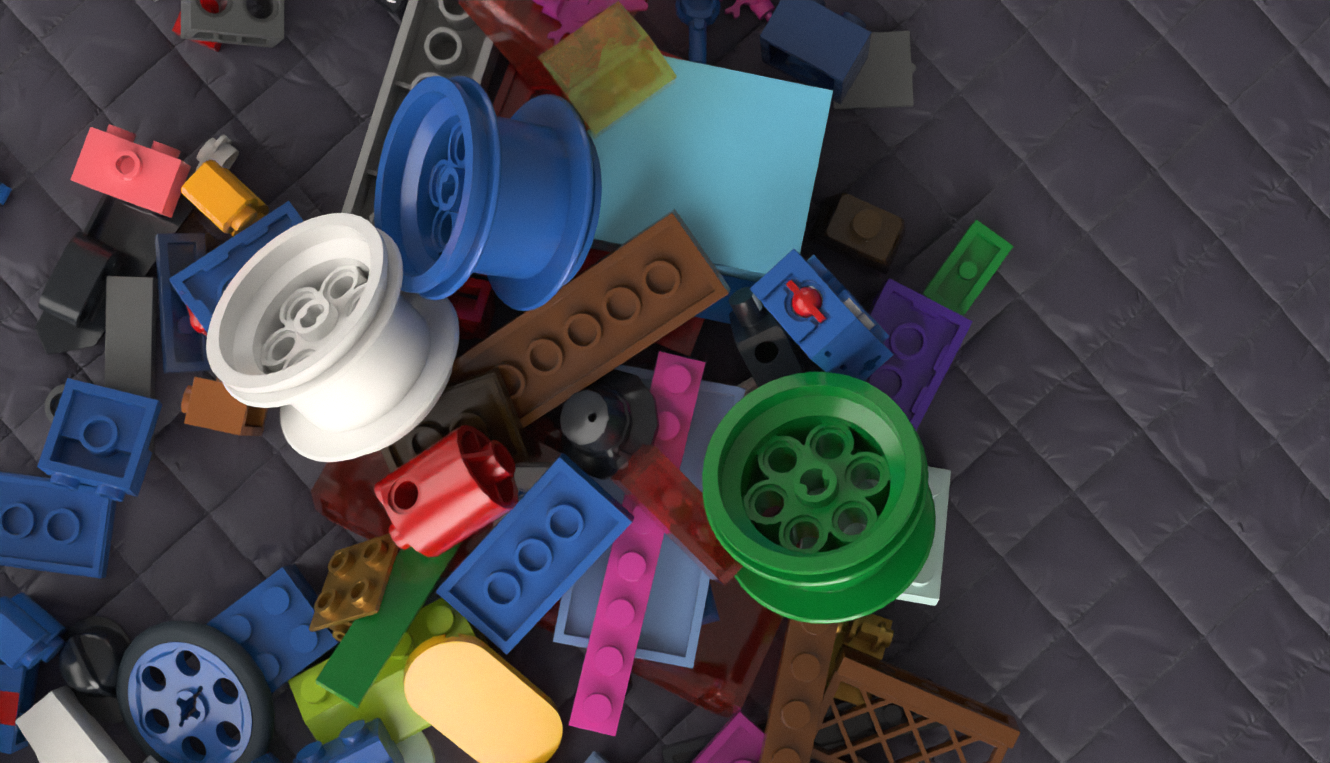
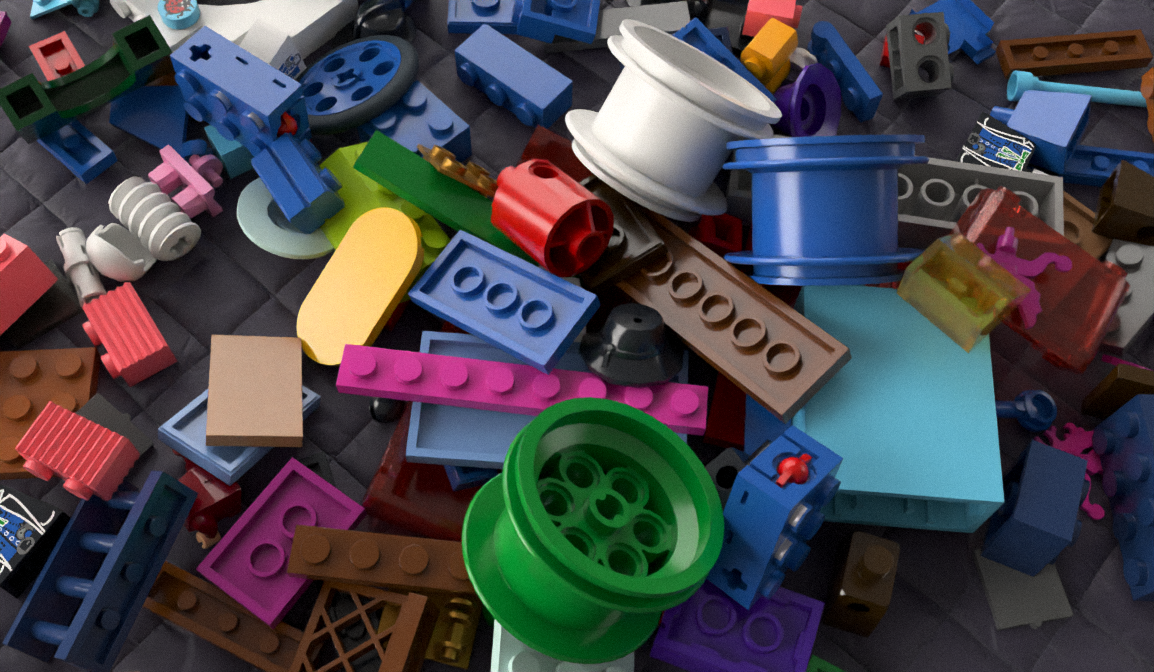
camera: 80 degrees right, 25 degrees down
dark orange brick [181,376,268,436] -> none
clear red brick [611,444,743,585] -> none
none -> brick [455,23,573,133]
none -> dark purple hat [774,63,841,137]
none -> blue plate [806,21,883,123]

